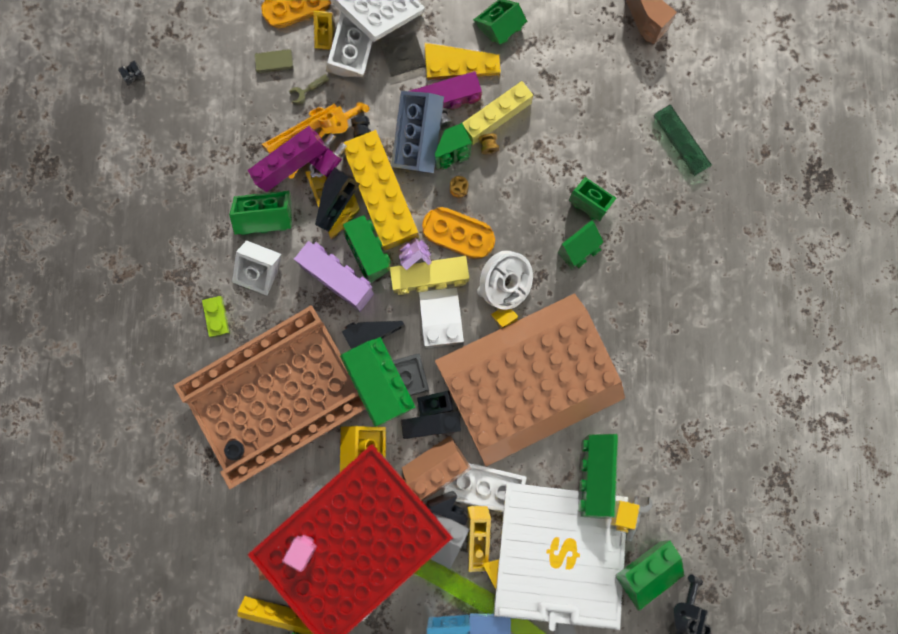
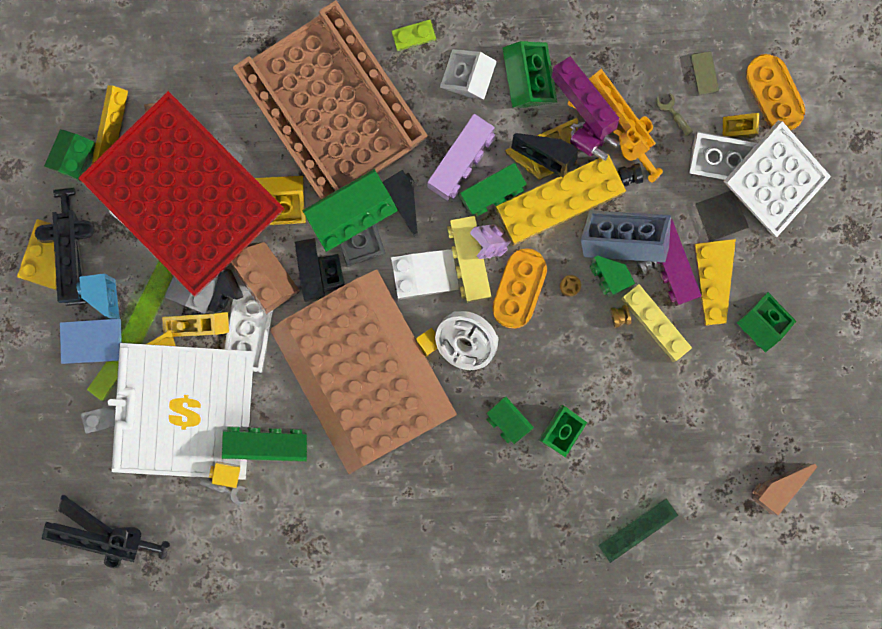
camera: 80 degrees right, 5 degrees up
black plate [224,440,245,460] -> none
bright pink brick [283,535,317,571] -> none
green slope [615,540,685,611] -> none

